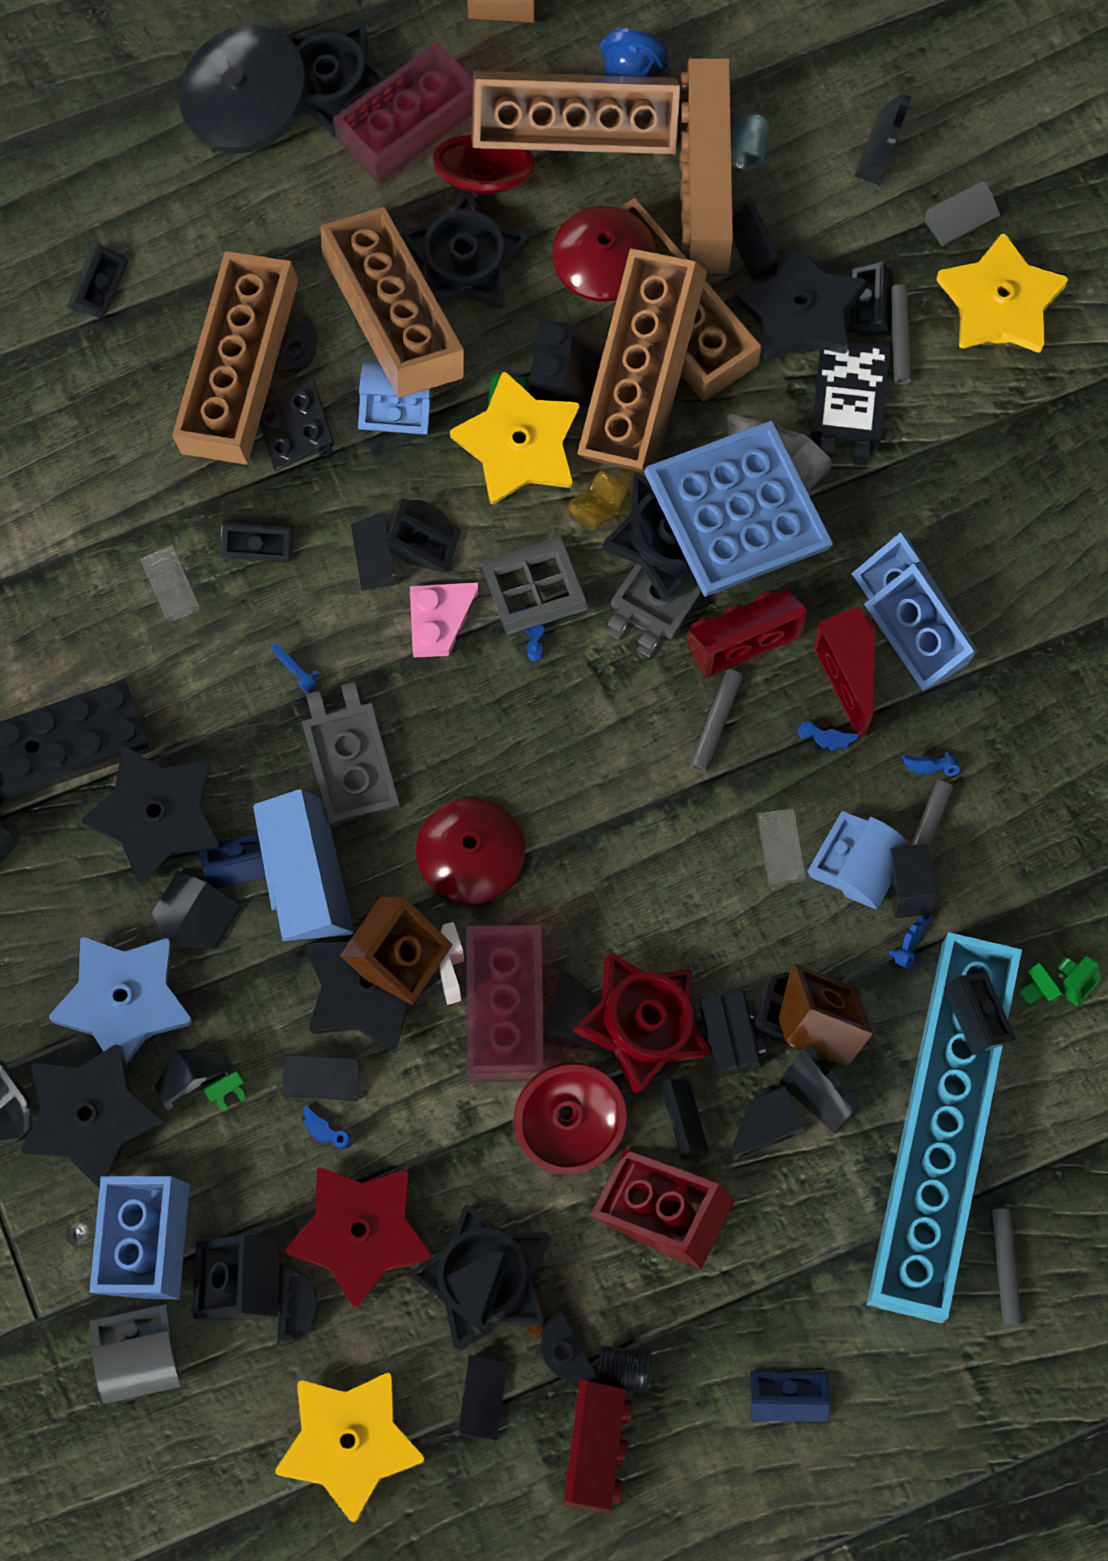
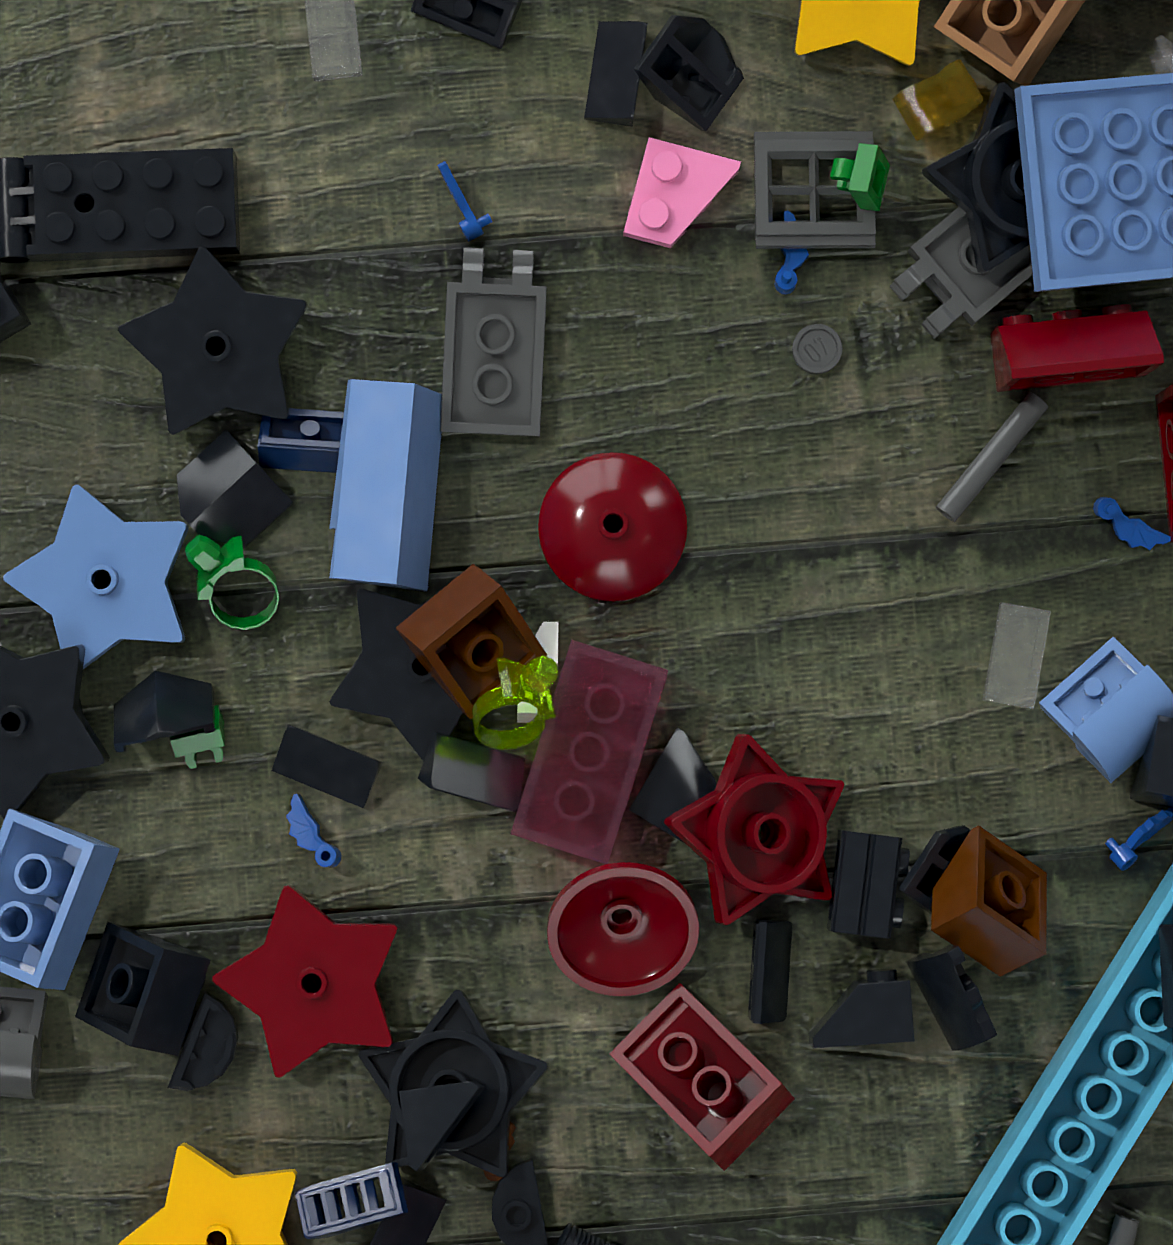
camera: 15 degrees right, 15 degrees up
none -> green piece [185,535,279,630]
none -> dark blue slope [295,1162,408,1240]
none -> black slope [418,731,525,812]
none -> clear neon green piece [472,655,558,750]
none -> dark grey piece [792,324,842,374]
none -> green tile [830,143,890,211]

